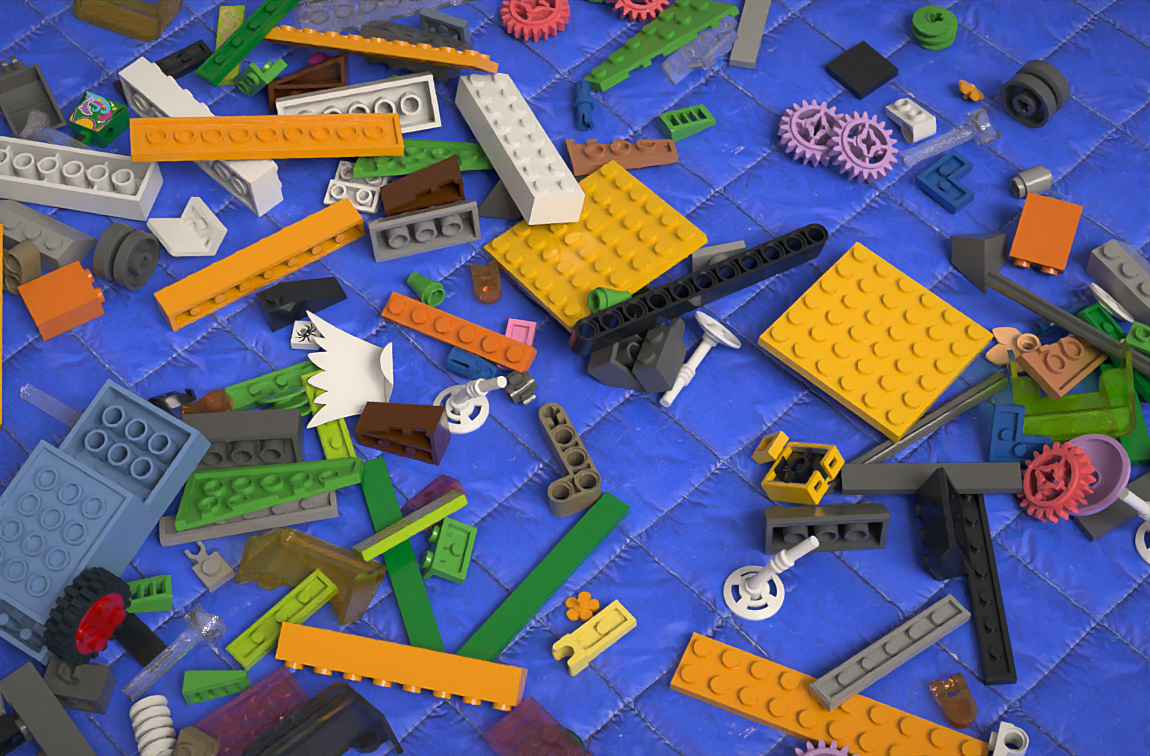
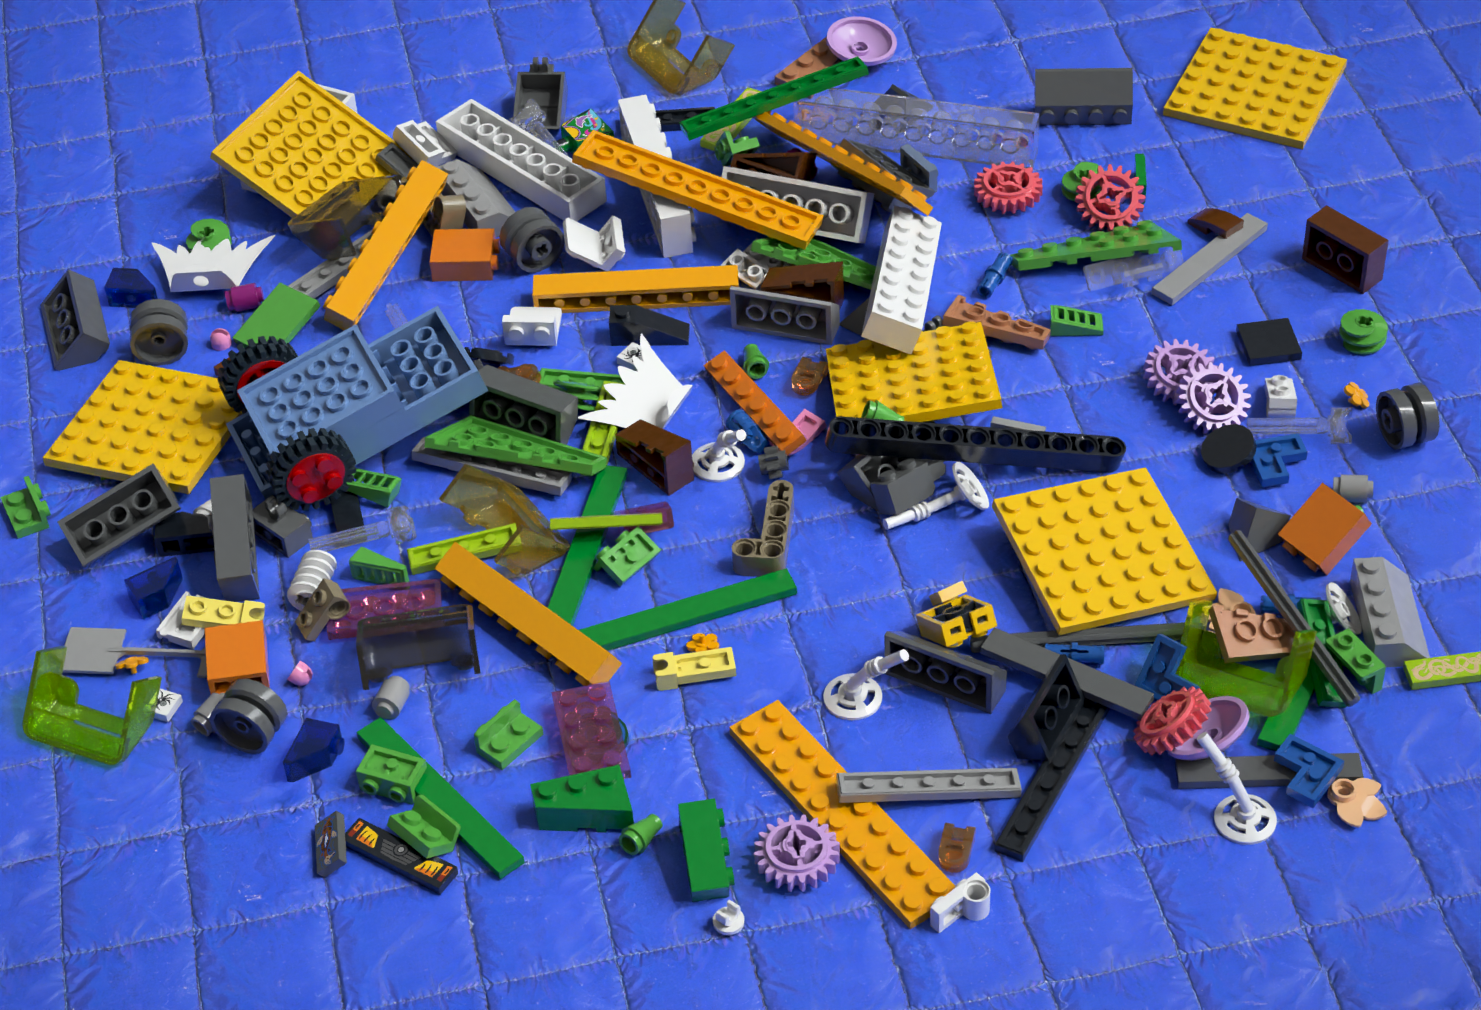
camera: 30 degrees right, 10 degrees down
light grey plate [184,540,235,593] -> none
none -> white bracket [502,307,562,346]
none -> blue pin [1045,642,1105,664]
none -> black tile [1201,424,1257,474]

